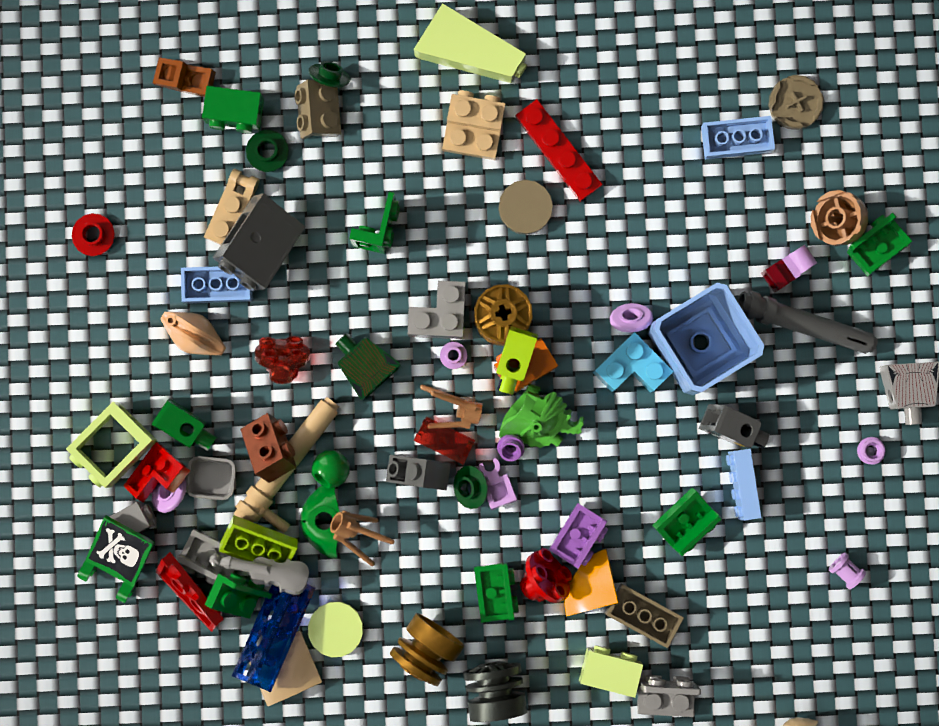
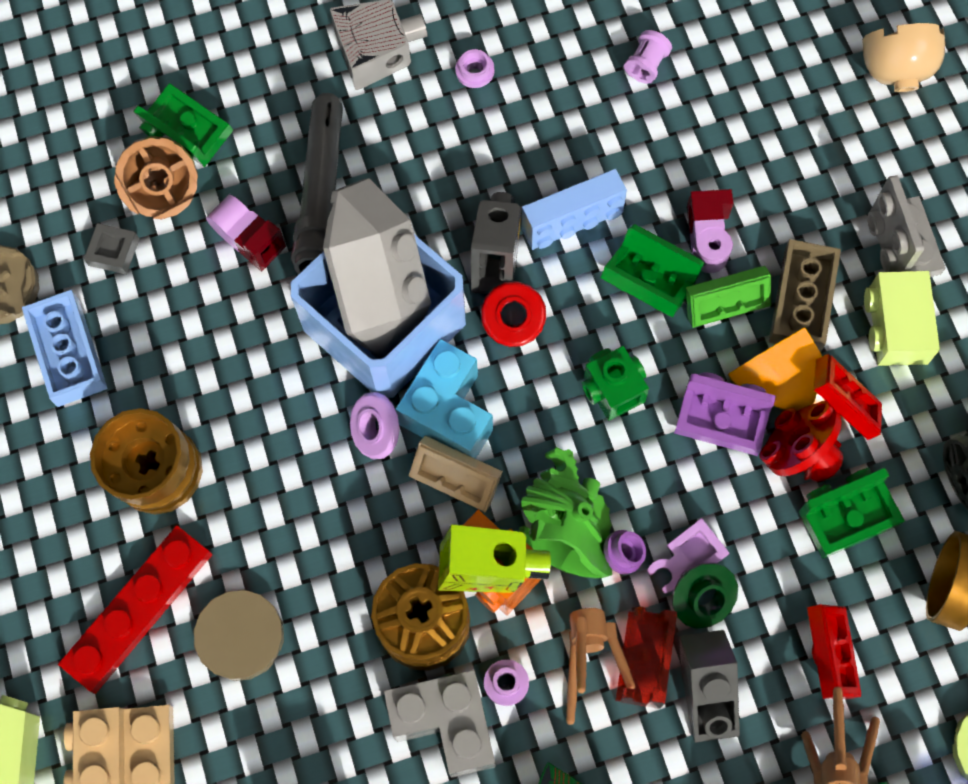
camera: 105 degrees left, 15 degrees down
none -> dark grey plate [84,223,139,275]
none -> pearl gold wheel [90,408,203,515]
none -> light grey wedge [323,178,431,358]
none -> tan plate [409,436,503,512]
none -> red piece [481,281,546,347]
none -> green brick [581,346,649,421]
none -> leg [686,189,734,273]
none -> bright green plate [686,266,771,328]
none -> red plate [807,604,862,699]
none -> red plate [814,354,882,440]

